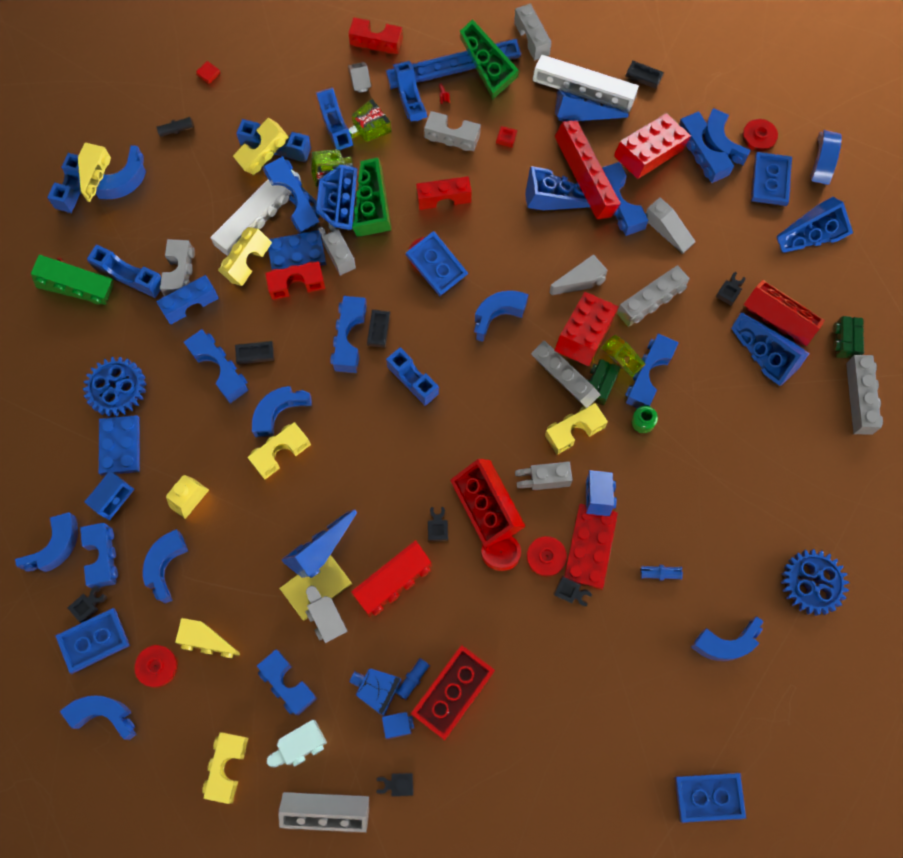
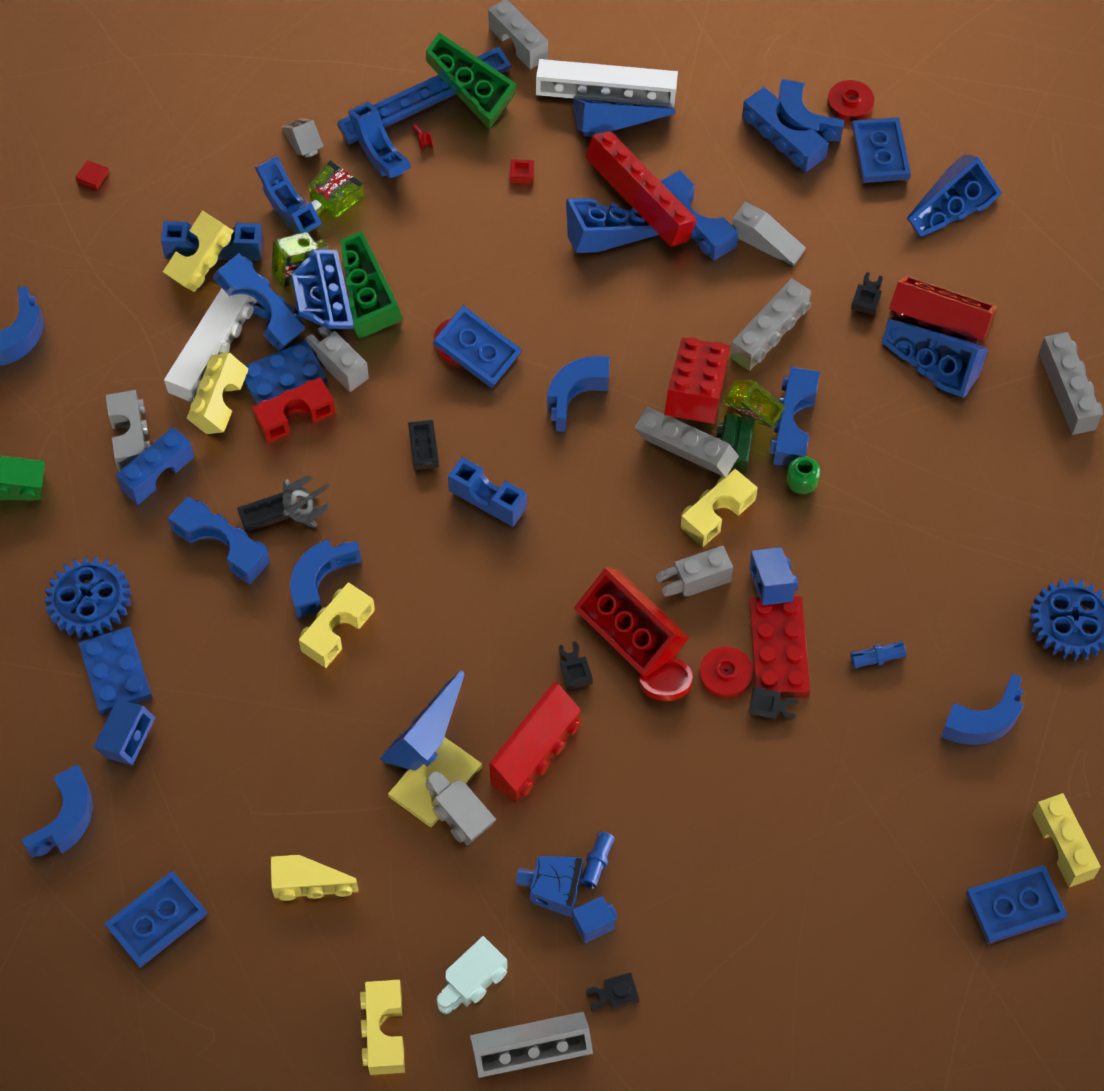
camera: 15 degrees left, 10 degrees down
blue arch [60,696,137,740] -> none
black plate [67,587,107,623] -> none
blue arch [80,523,118,589] -> none
blue arch [87,244,161,298] -> none
red piece [135,645,177,687] -> none
blue arch [143,529,188,604] -> none
black pin [157,117,194,137] -> none
light yellow torso [166,475,209,519] -> none
blue arch [257,649,317,715] -> none
blue arch [330,296,367,373] -> none
red arch [348,17,403,54] -> none
red brick [411,645,495,741] -> none
red arch [416,176,472,210] -> none
light grey arch [424,111,481,151] -> none
light grey slope [549,254,608,295] -> none
brick [613,113,691,179] -> none
black plate [625,60,664,89] -> none
blue arch [810,130,842,185] -> none
dark green brick [833,316,864,359] -> none
none -> dark grey piece [282,476,330,527]
none -> light yellow arch [1032,793,1101,887]

